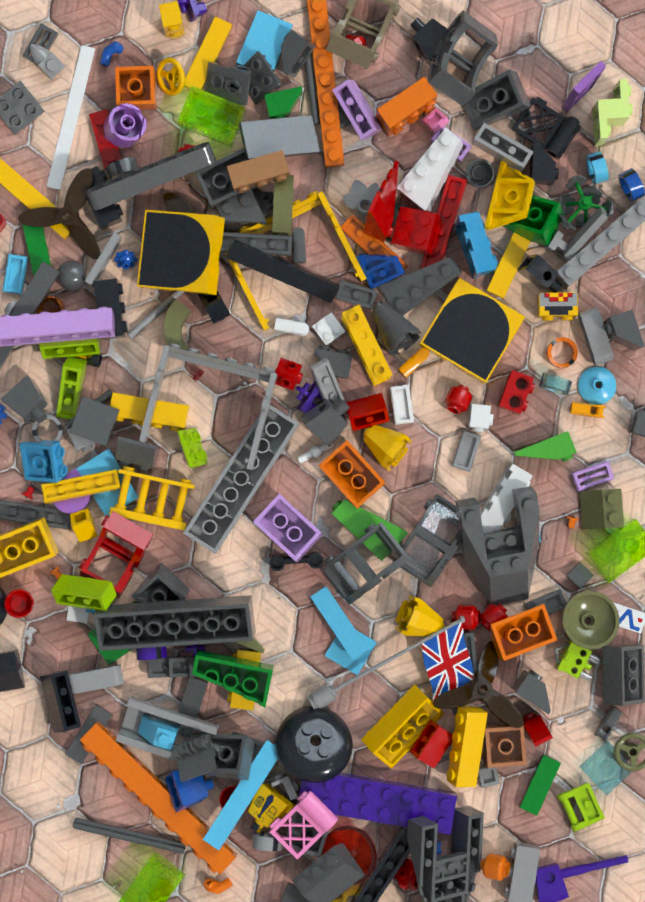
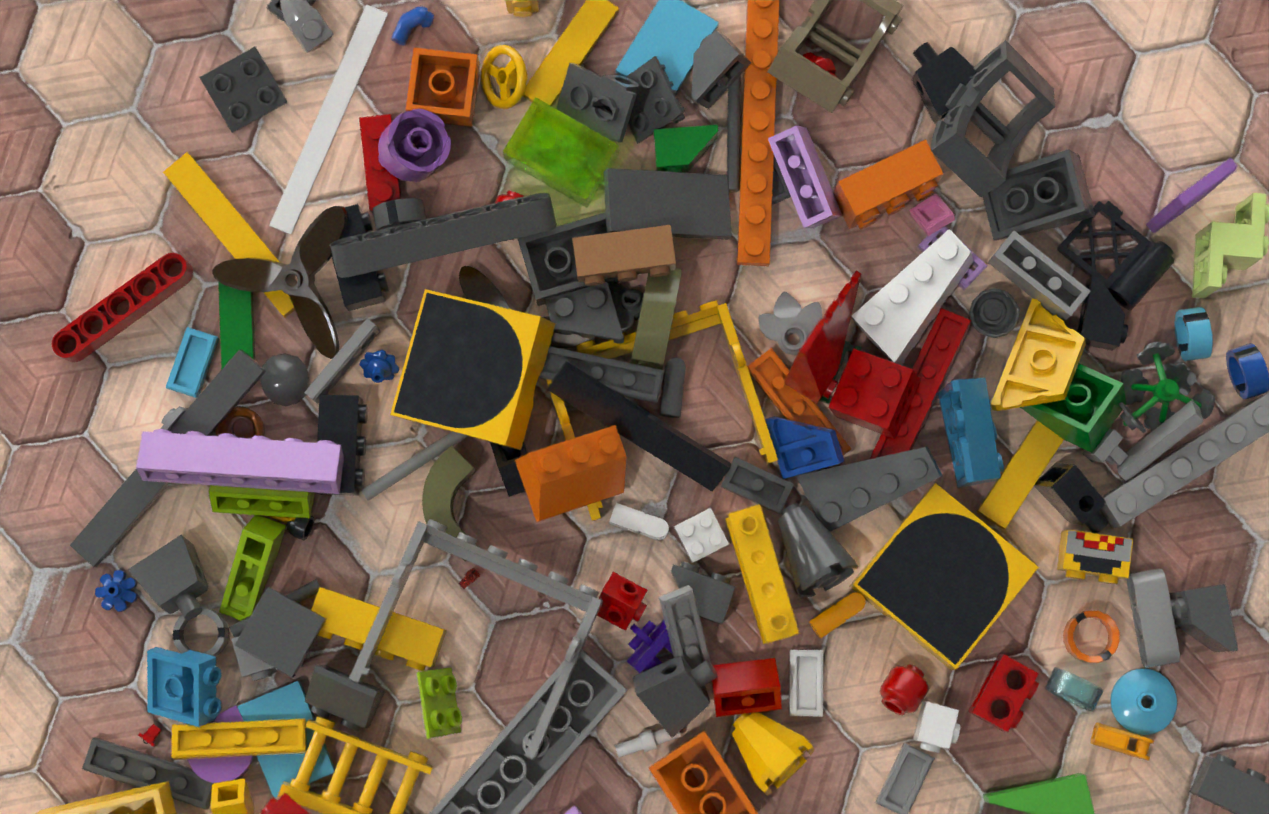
camera: 15 degrees right, 5 degrees down
none -> orange slope [515,425,627,522]

